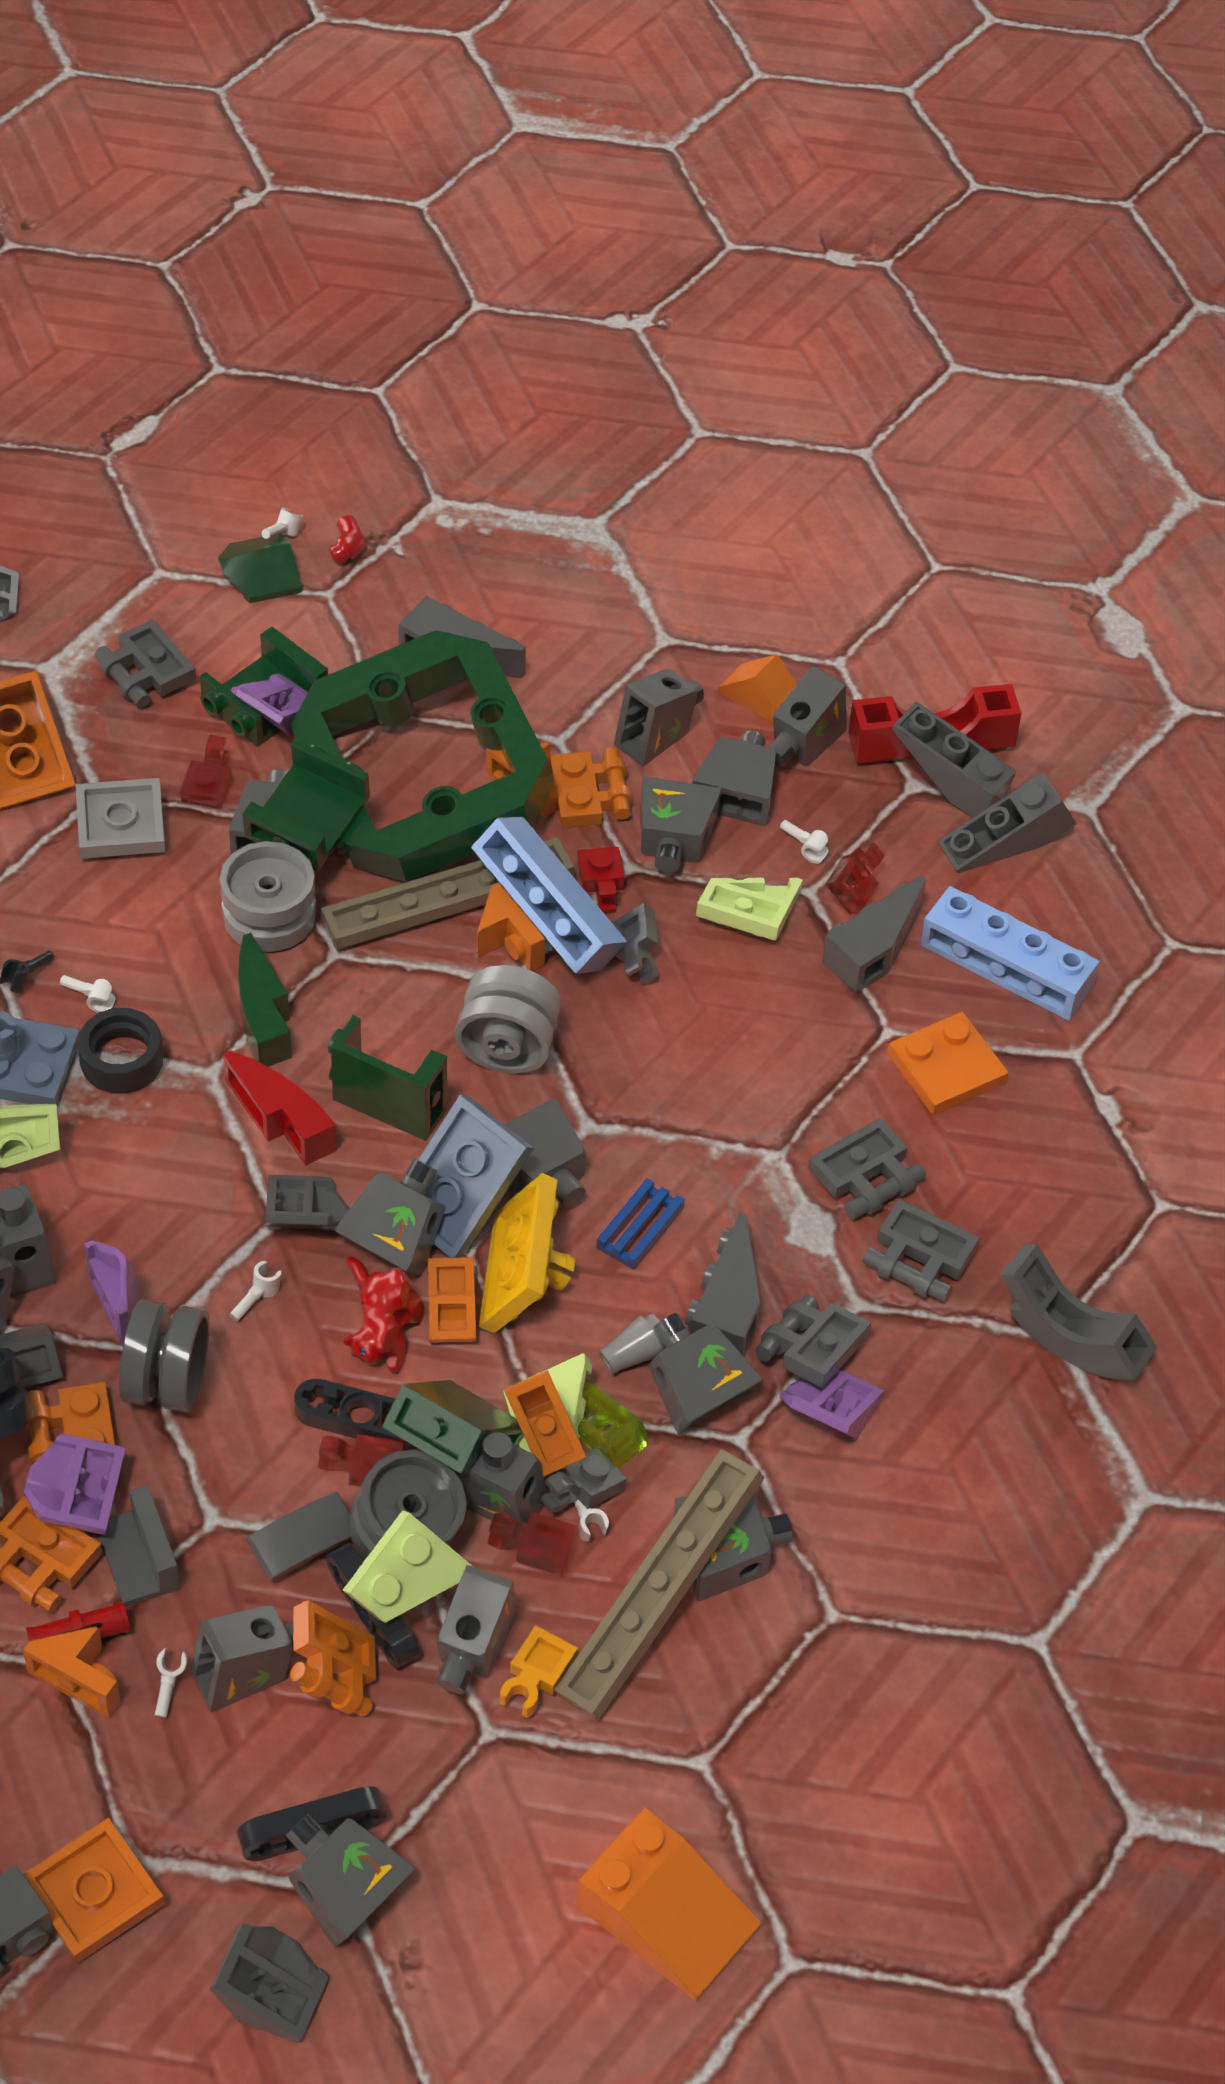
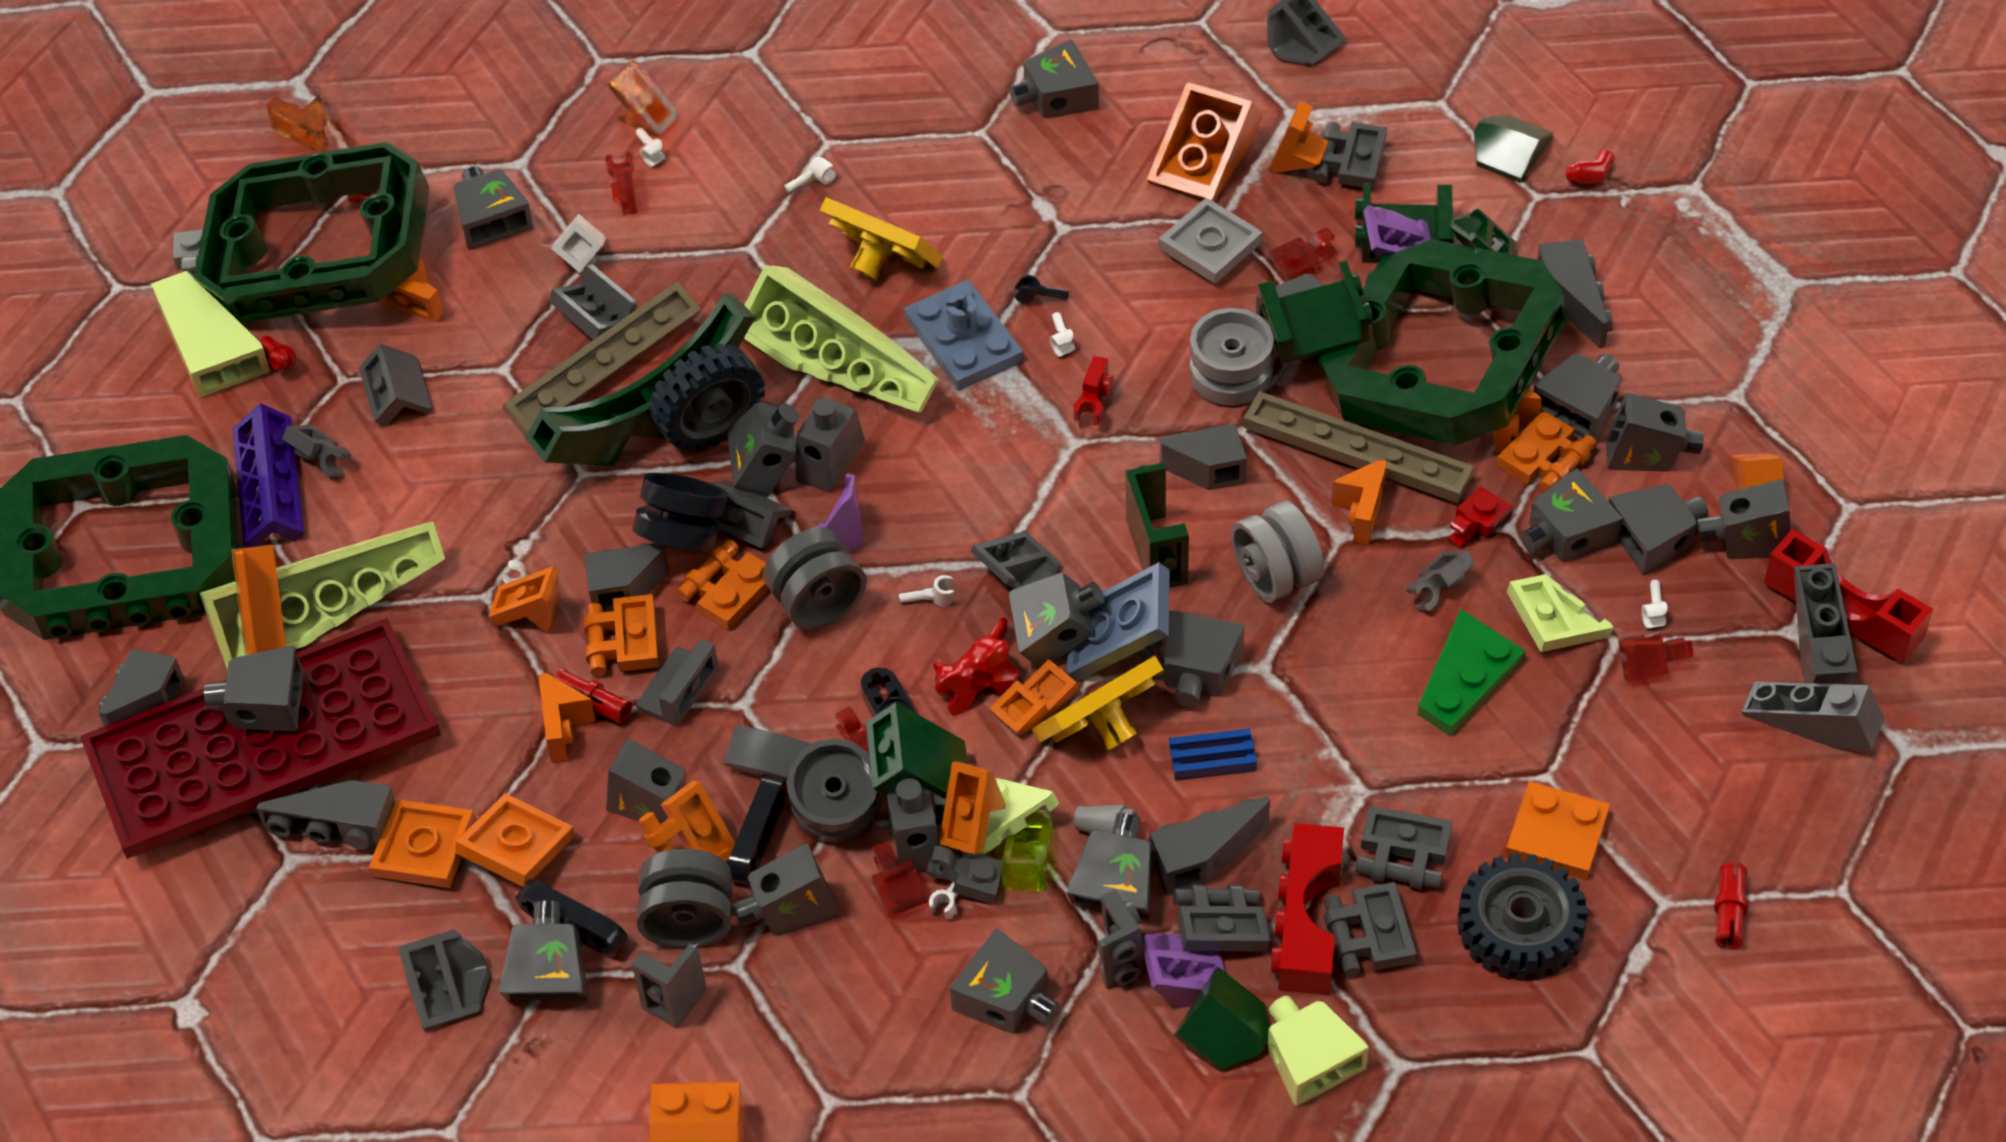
camera: 55 degrees right, 0 degrees up
medium lavender slope [23,1433,126,1535] -> none
black tyre [78,1008,163,1093] -> none
white hand [154,1647,188,1718] -> none
red slope [223,1050,337,1166] -> none
dark green slope [238,933,292,1067] -> none
white hand [262,508,304,539] -> none
yellowish green wing [343,1510,473,1623] -> none
light blue brick [471,817,627,974] -> none
light orange plate [500,1625,578,1718] -> none
dark tan plate [554,1449,764,1720] -> none
dark grey slope [822,875,926,993] -> none
light blue brick [920,886,1100,1021] -> none
dark grey arch [1000,1244,1157,1380] -> none
none -> orange plate [455,793,573,887]
none -> dark grey panel [632,943,706,1028]
none -> dark grey wheel [636,849,732,949]
none -> red plate [1073,355,1113,426]
none -> dark grey bracket [1098,889,1145,989]
none -> dark grey slope [1160,423,1247,490]
none -> dark green slope [1173,967,1270,1071]
none -> orange slope [1268,101,1328,173]
none -> yellowish green torso [1268,996,1369,1107]
none -> red arch [1271,823,1344,995]
none -> green wing [1417,609,1525,736]
none -> dark green slope [1449,209,1515,255]
none -> wheel [1458,853,1587,981]
none -> dark grey torso [1533,354,1621,440]
none -> red pin [1714,862,1749,950]

